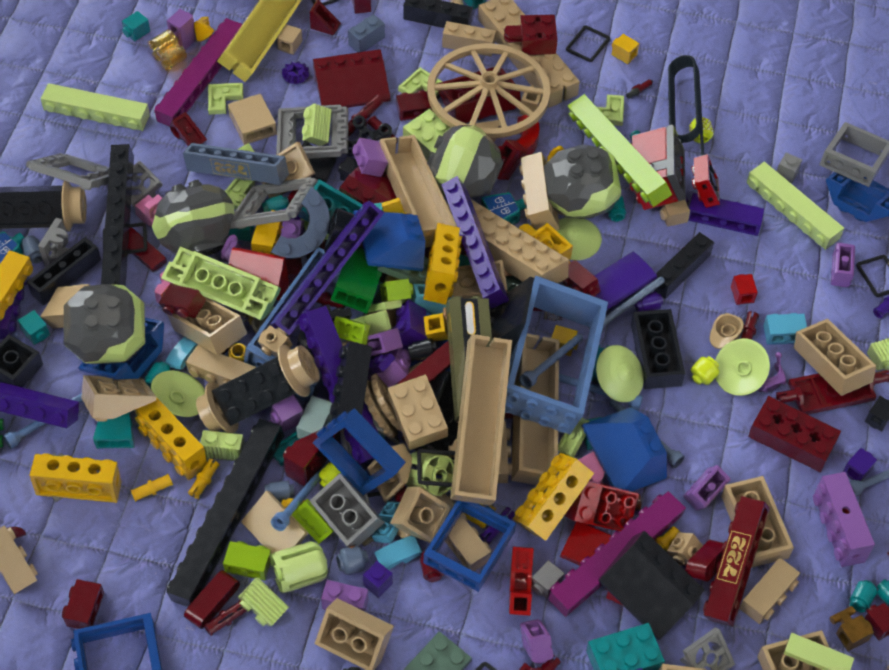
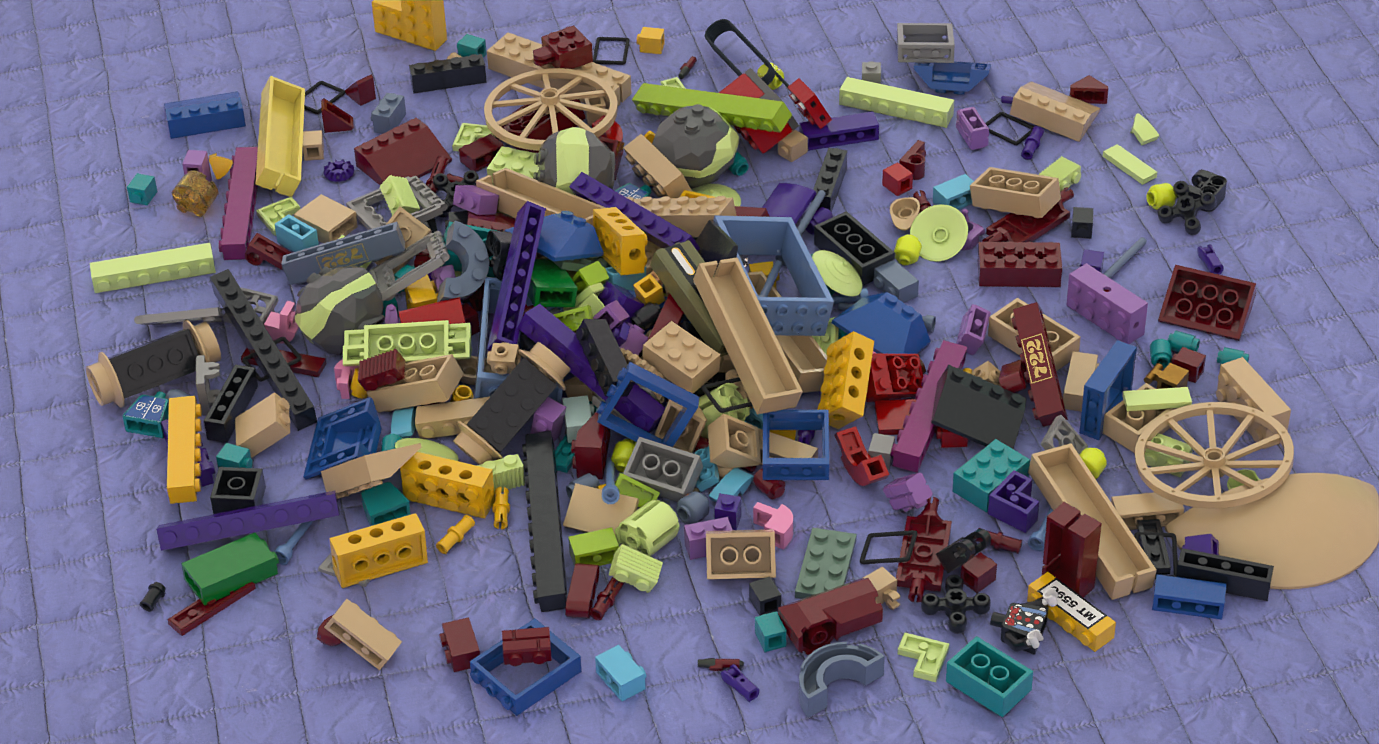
camera: 25 degrees left, 15 degrees down
dark grey rock [64,284,145,364] -> none
tan brick [442,21,496,57] -> none
none -> medium azure brick [275,214,319,252]
none -> dark red brick [502,627,552,666]
none -> bright pink brick [753,502,793,550]
none -> sand blue brick [873,260,919,303]
none -> dark red plate [899,140,926,180]
none -> blue window [1079,340,1137,440]

